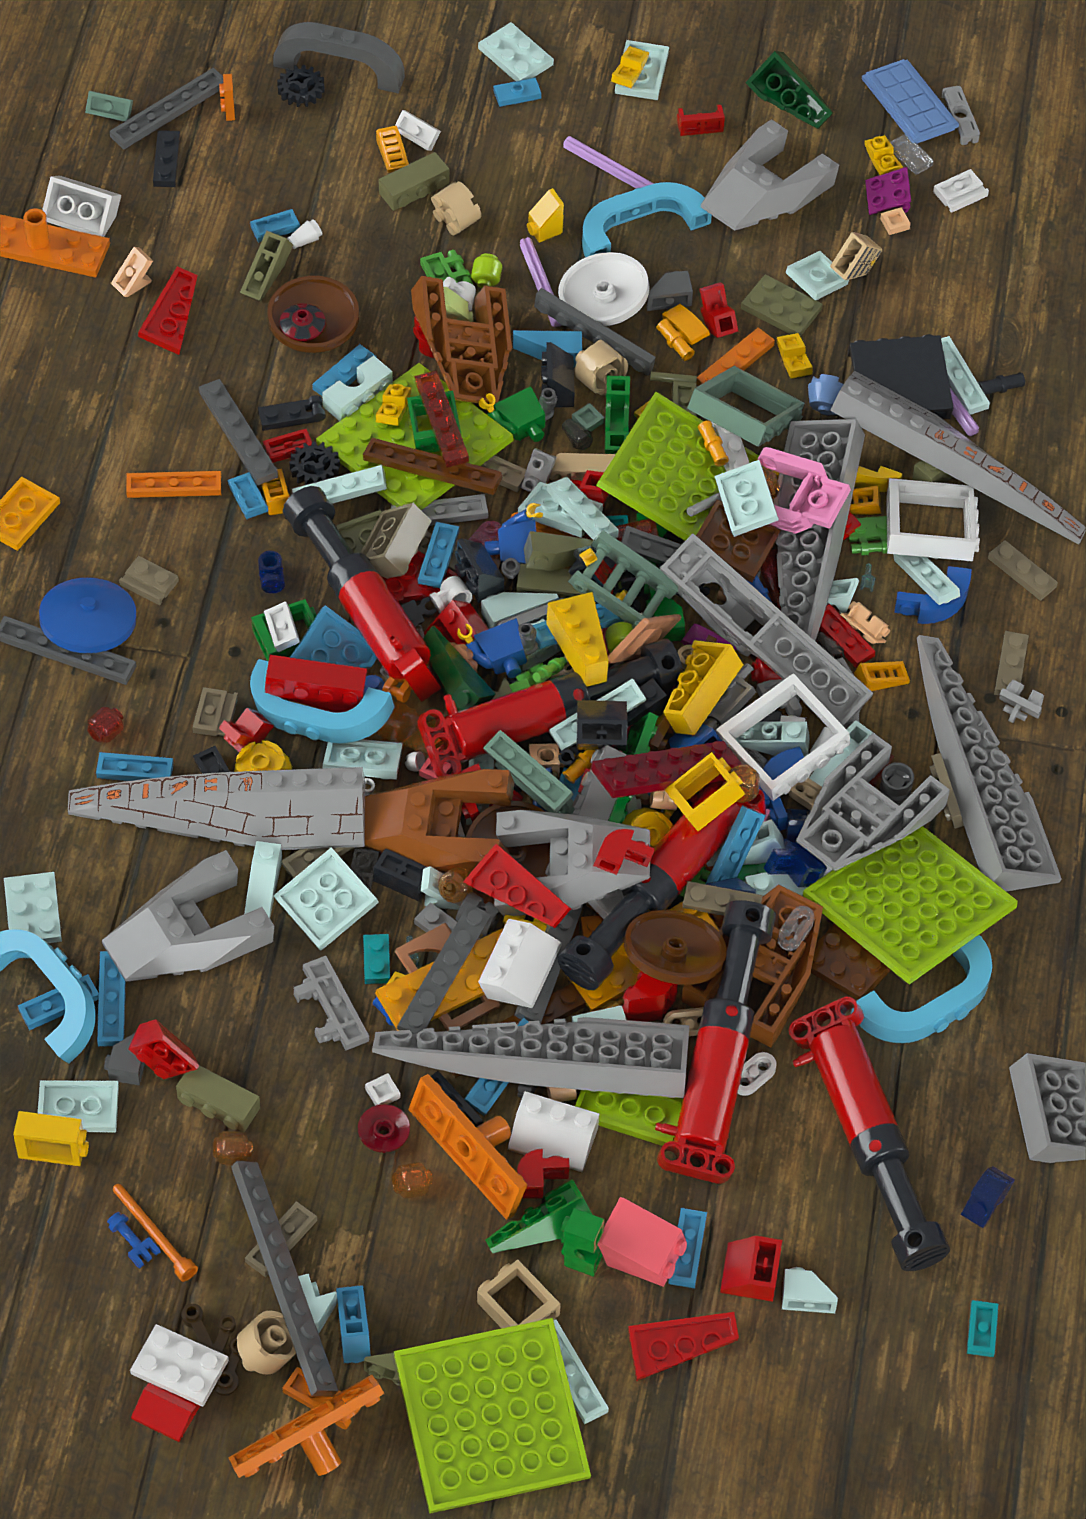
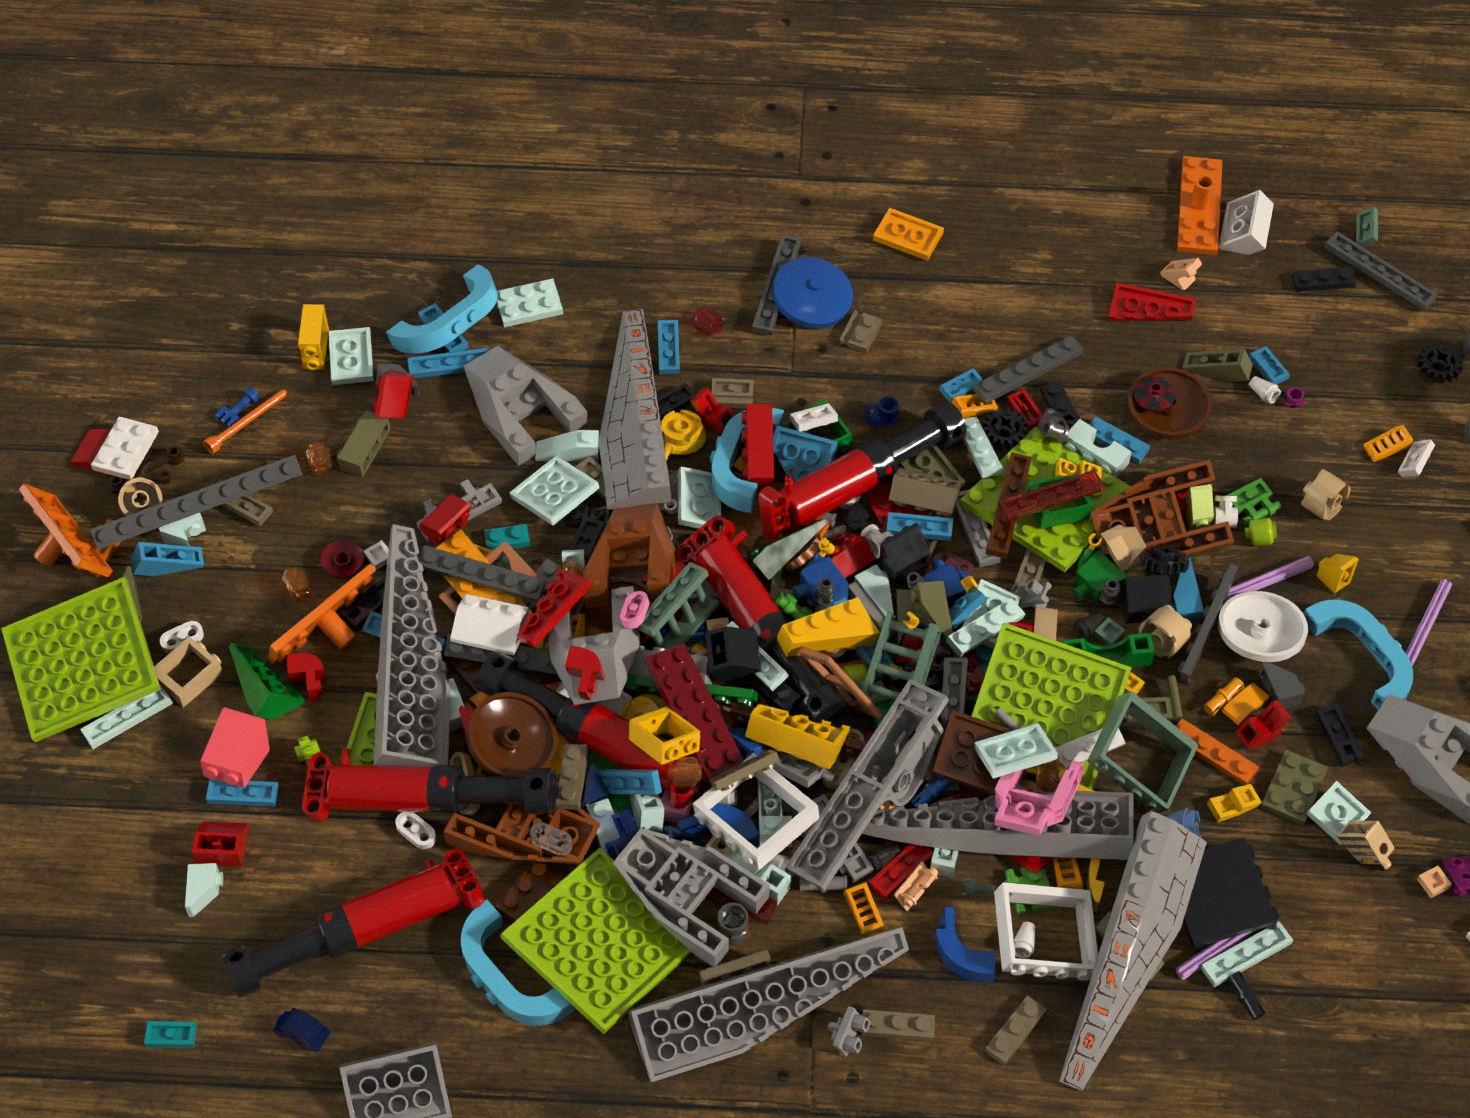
camera: 85 degrees right, 0 degrees up
orange plate [126,471,221,498] -> none
orange plate [219,74,235,121] -> none
olive brick [379,152,450,211] -> none
white slope [508,1092,599,1172] -> none
green arch [561,1208,604,1277] -> none
red wing [628,1312,739,1381] -> none
light orange pin [698,421,729,467] -> none
light aqua plate [893,554,960,605] -> none
none -> white plate [160,621,204,654]
none -> lime gear [294,736,320,766]
none -> red slope [419,494,472,547]
none -> bright pink plate [620,591,649,629]
none -> dark tan plate [709,749,780,791]
none -> dark azure plate [949,586,987,629]
none -> flat silver piece [1037,408,1069,443]
none -> tan slope [1100,524,1146,572]
none -> black gear [1141,546,1190,575]
none -> magenta plate [1284,387,1305,408]
none -> black plate [1315,704,1363,767]

